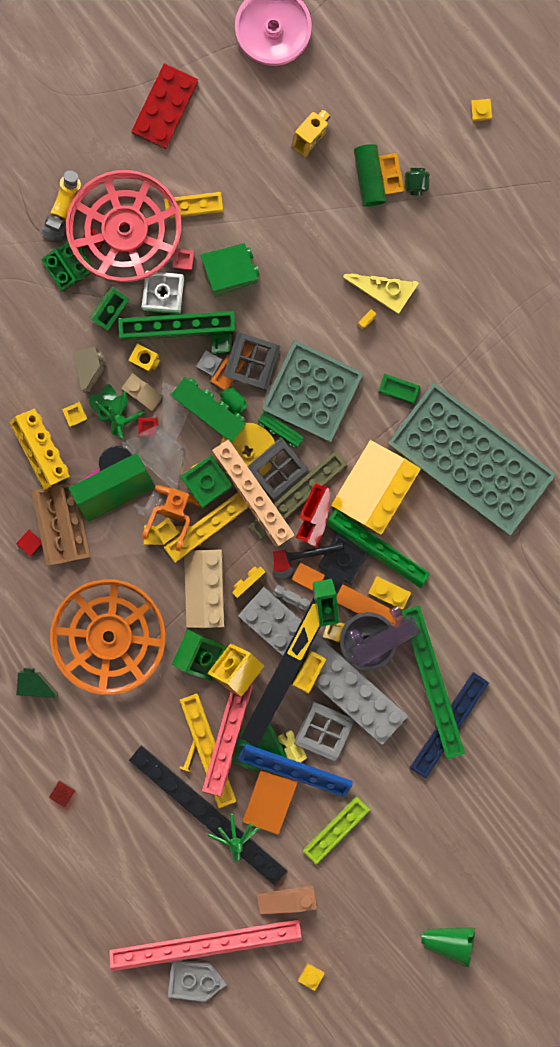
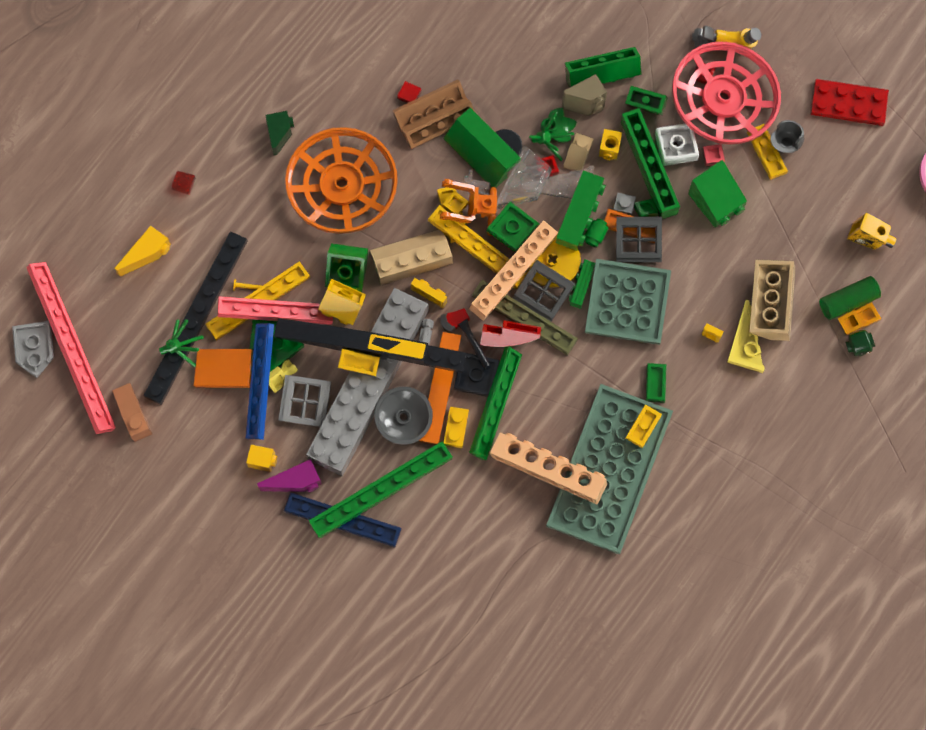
camera: 70 degrees right, 15 degrees down
yellow brick [9,409,70,490] -> none
green slope [40,238,95,291] -> none
yellow plate [62,402,88,427] -> none
yellow plate [298,963,324,991] -> none
lime tile [303,796,370,865] -> none
green slope [312,579,339,627] -> none
yellow plate [322,622,345,643] -> none
yellow slope [331,440,421,535] -> none
clear purple brick [348,607,421,666] -> none
green cone [421,927,475,967] -> none
none -> yellow slope [114,226,171,276]
none -> yellow brick [246,445,278,472]
none -> magenta slope [257,459,322,492]
none -> light nougat brick [490,432,607,505]
none -> green brick [565,47,642,88]
none -> yellow plate [626,405,662,448]
none -> tan slope [749,260,795,341]
none -> dark grey helmet [770,120,805,153]

